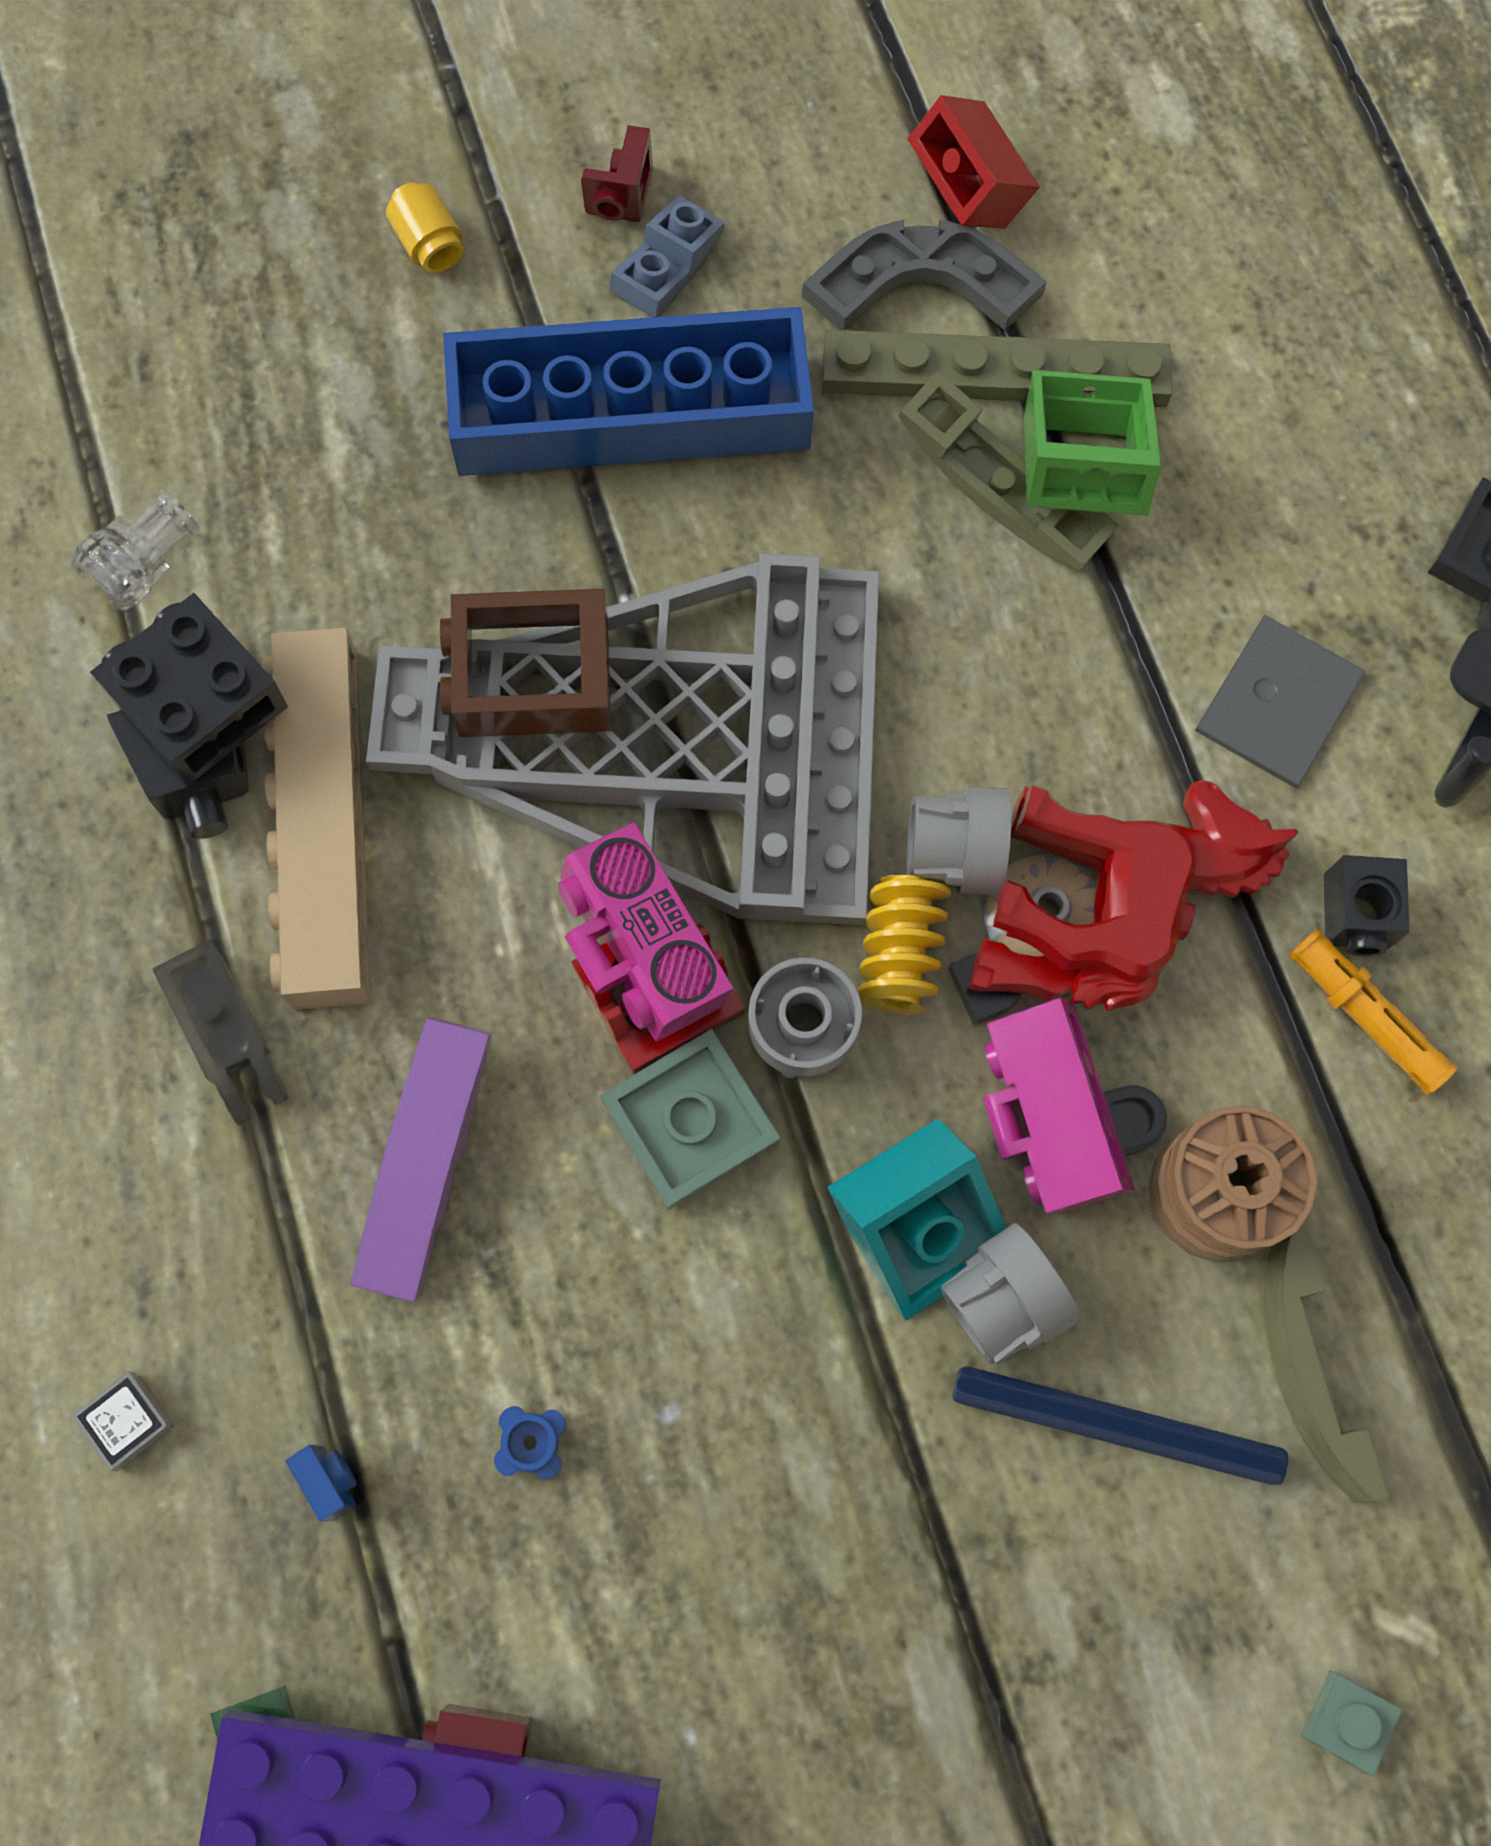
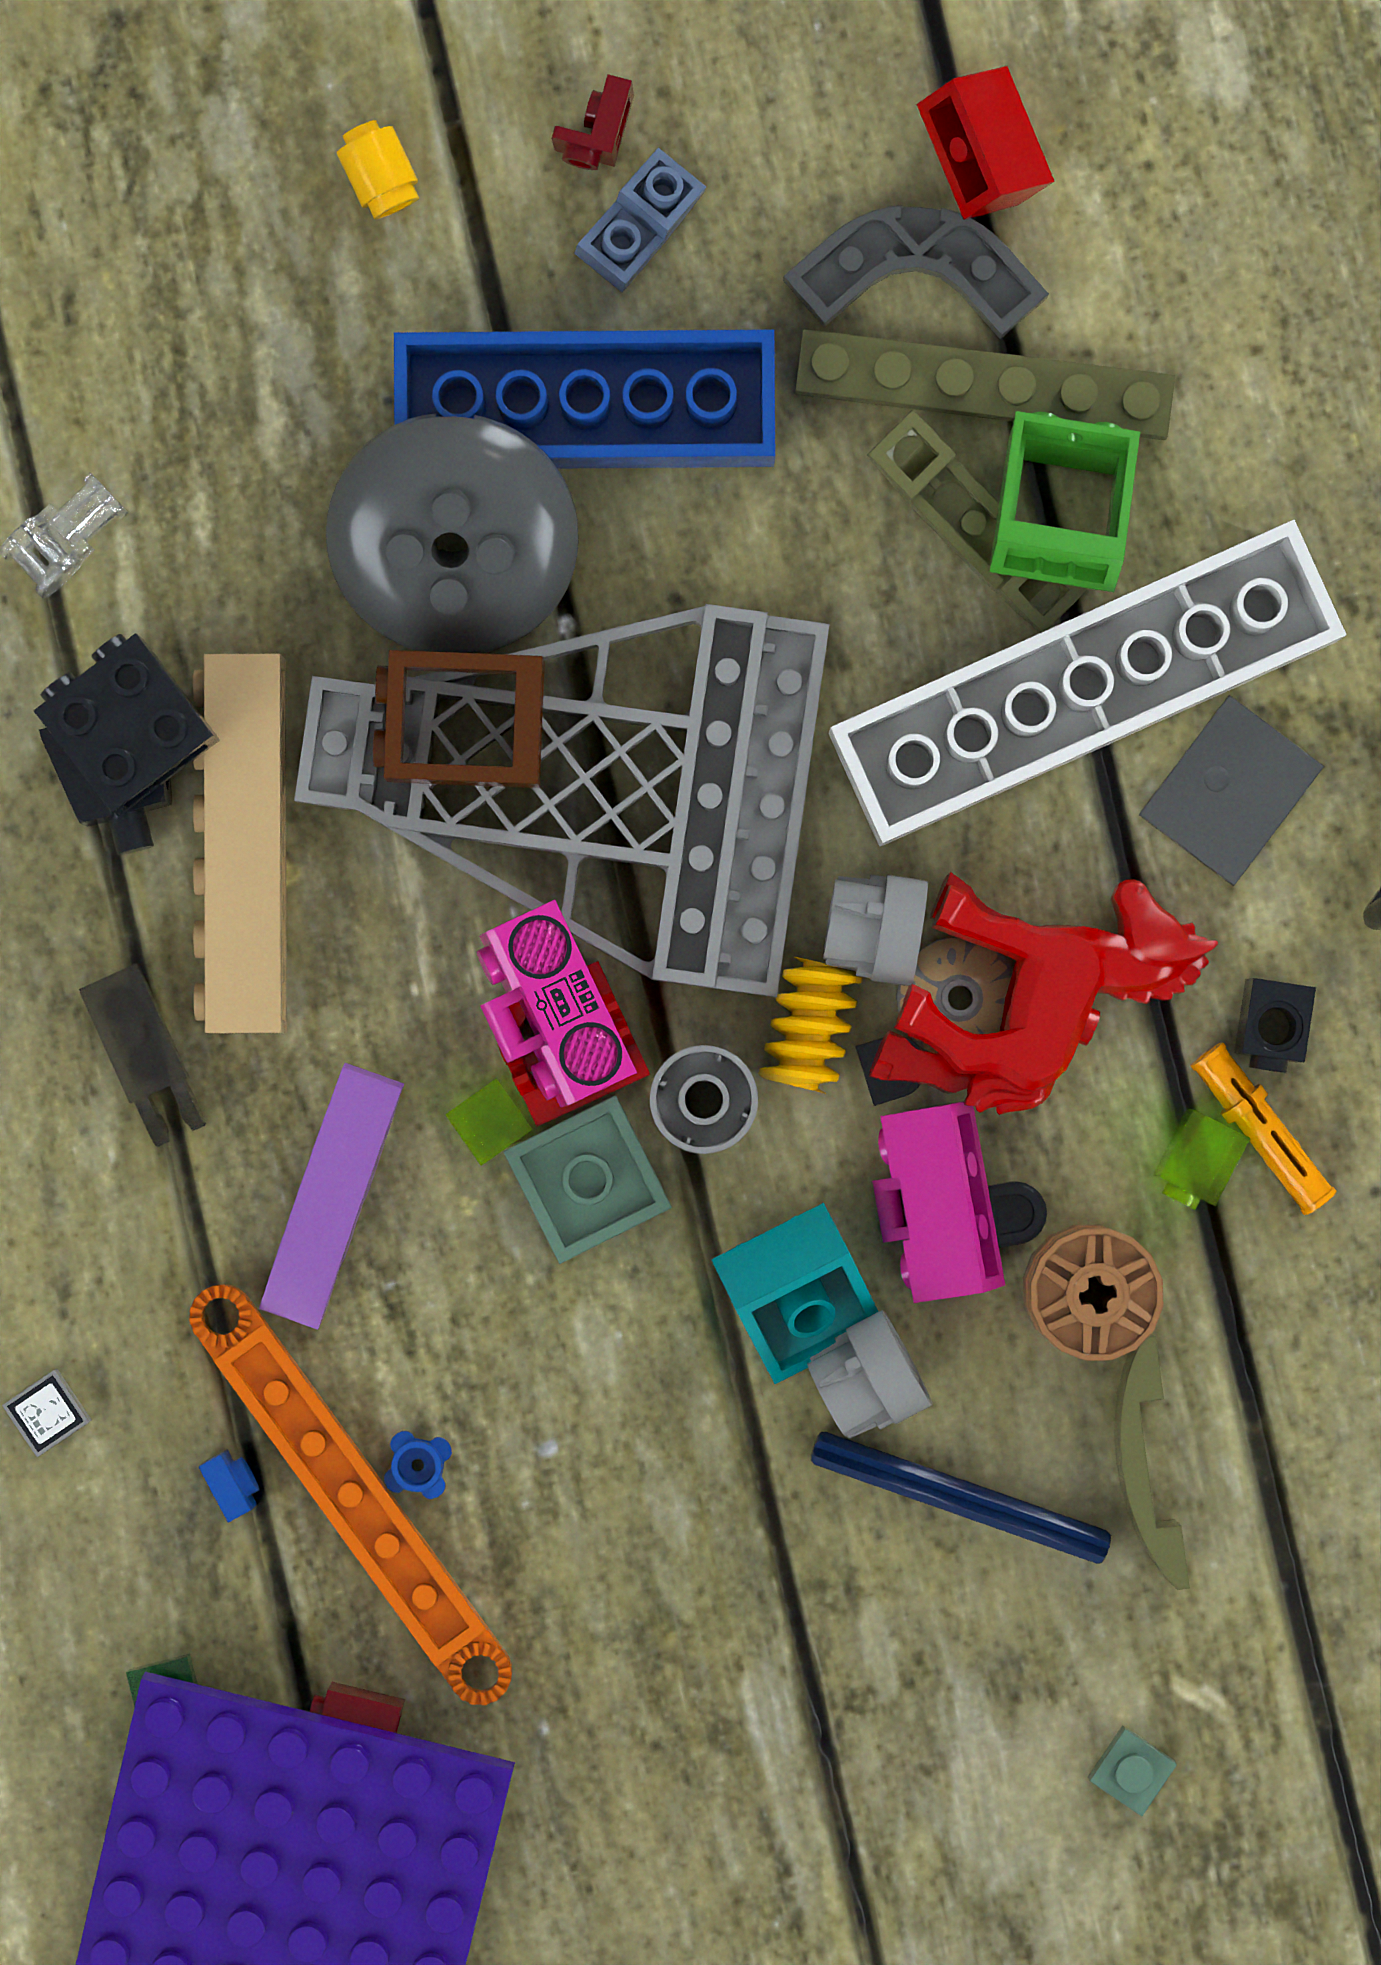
camera: 15 degrees right, 15 degrees up
none -> orange plate [189,1284,513,1705]
none -> dark grey brick [326,413,578,654]
none -> clear neon green tile [445,1078,533,1166]
none -> white brick [828,520,1346,847]
none -> clear neon green brick [1153,1109,1250,1210]

